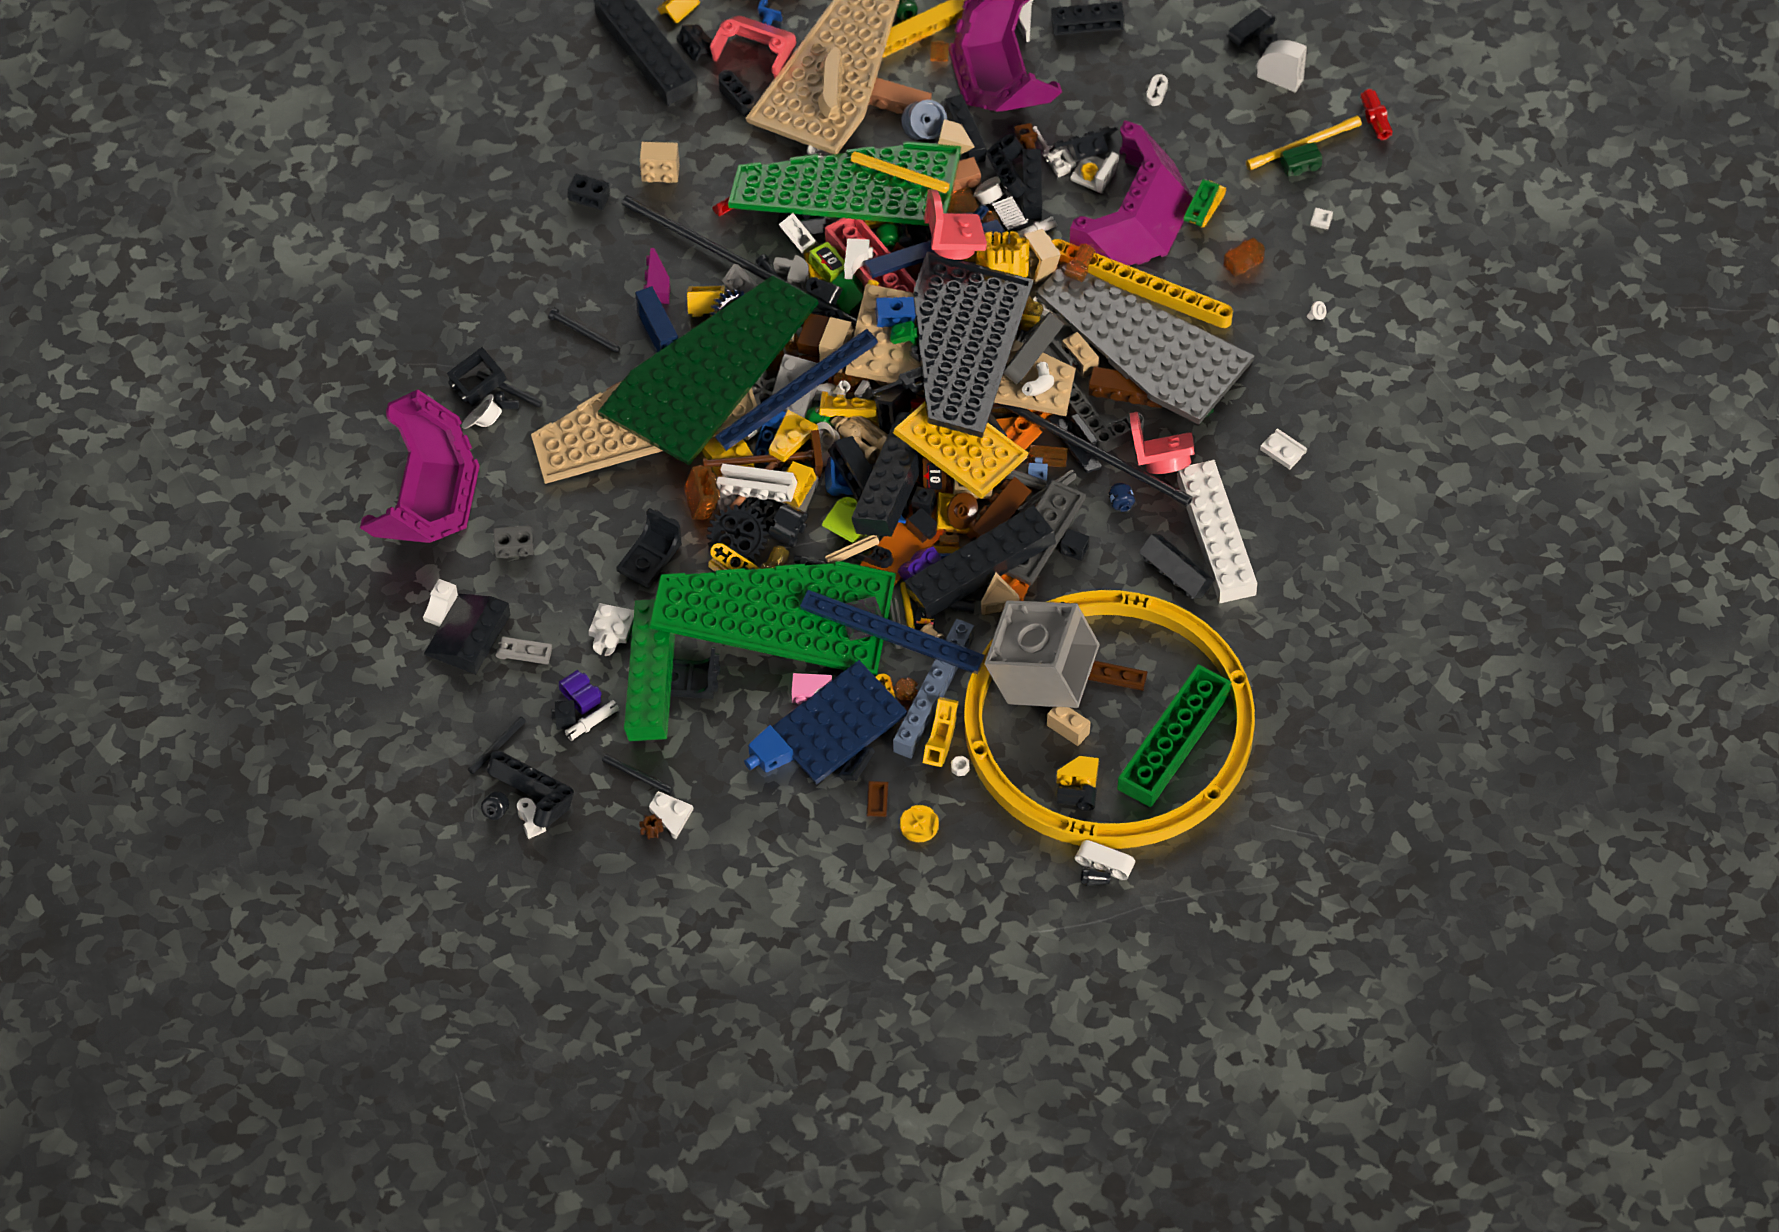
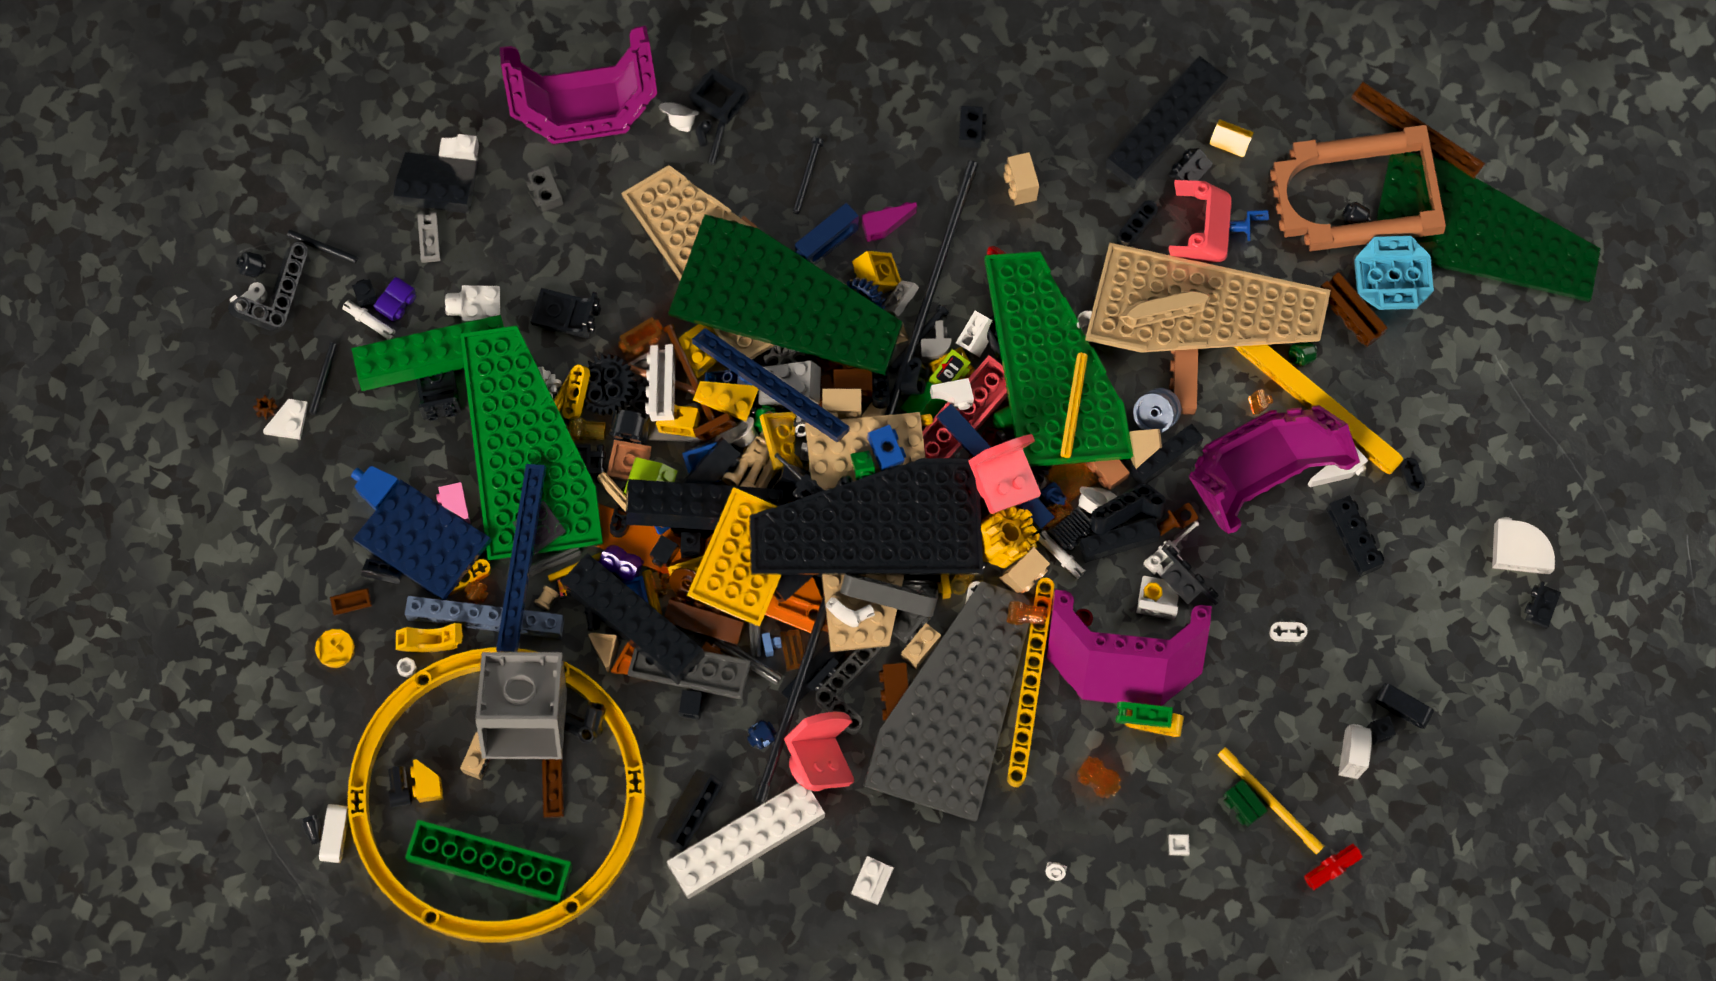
camera: 70 degrees right, 15 degrees up
none -> nougat plate [607,440,652,481]

